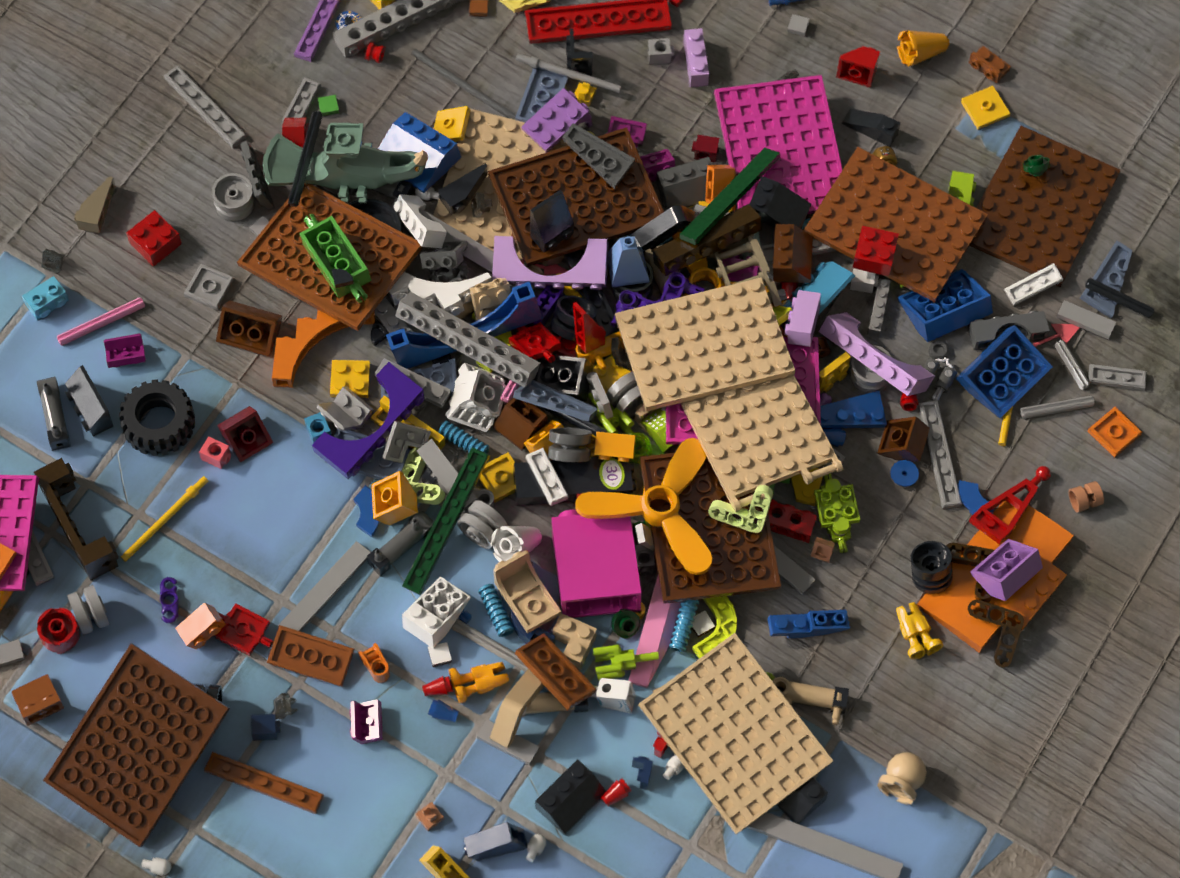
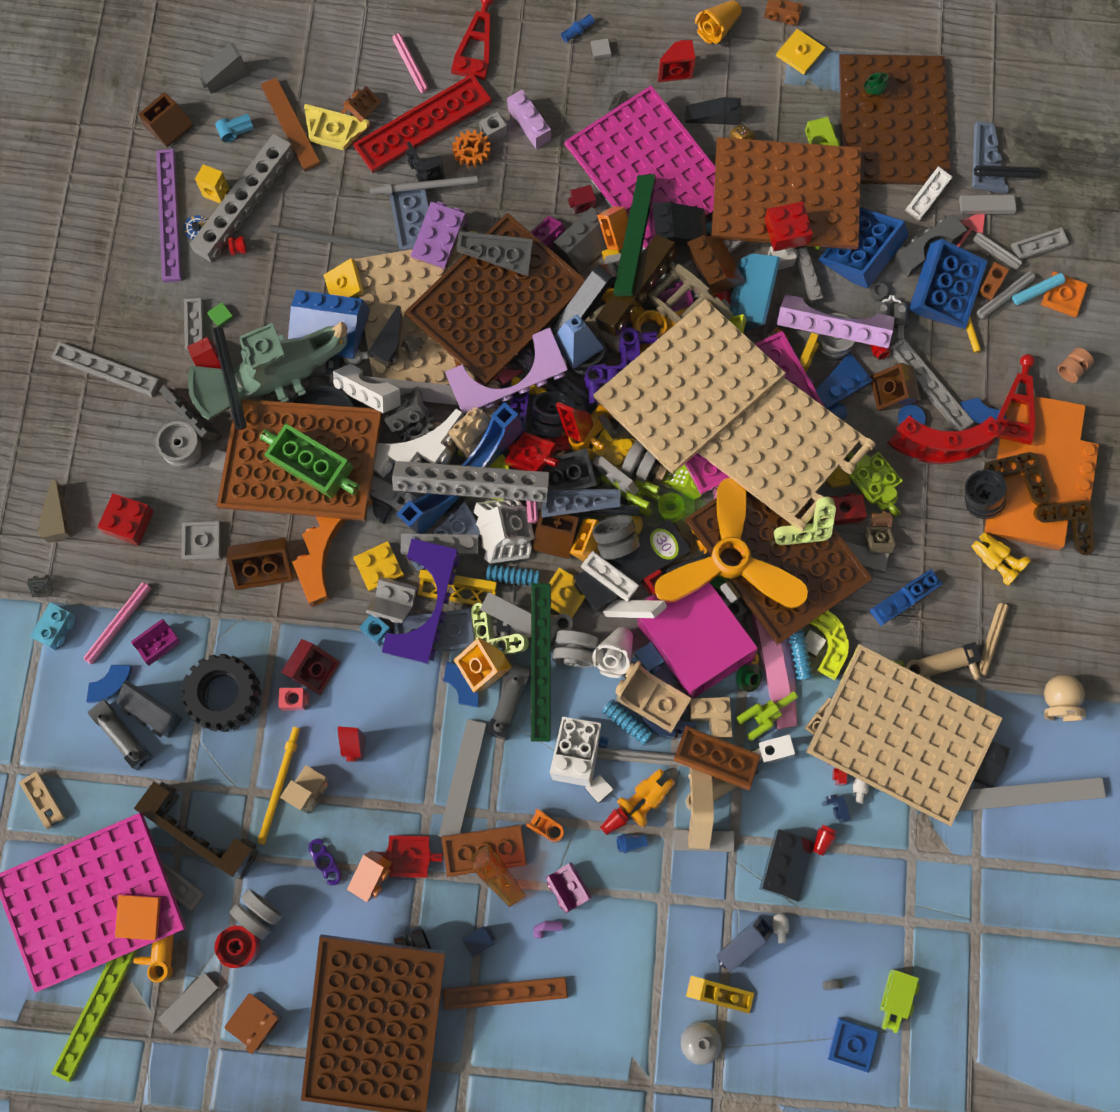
camera: 25 degrees left, 10 degrees up
clear smoke tile [273,693,298,719] -> none
black tile [332,269,354,288] -> none
light grey plate [382,421,431,463] -> none
nougat tile [415,802,444,831] -> none
black slope [530,190,574,253] -> none
yellow tile [574,82,596,106] -> none
light orange brick [594,432,636,462] -> none
magenta bracket [606,116,647,148] -> none
lavender brick [785,290,821,347] -> none
medium lavender slope [971,539,1043,601] -> none
none -> blue tile [86,665,132,703]
none -> tan brick [280,765,329,813]
none -> red slope [337,726,366,763]
none -> orange gear [452,129,491,168]
none -> clear orange slope [471,845,526,907]
none -> medium lavender arm [532,920,562,938]
none -> white tile [603,600,667,618]
none -> dark azure brick [634,642,664,675]
none -> dark tan piece [864,527,895,553]
none -> red fence [887,415,1005,464]
none -> tan axle [977,603,1009,676]
none -> dark orange leg [978,262,1009,300]
none -> medium azure axle [1012,273,1065,305]

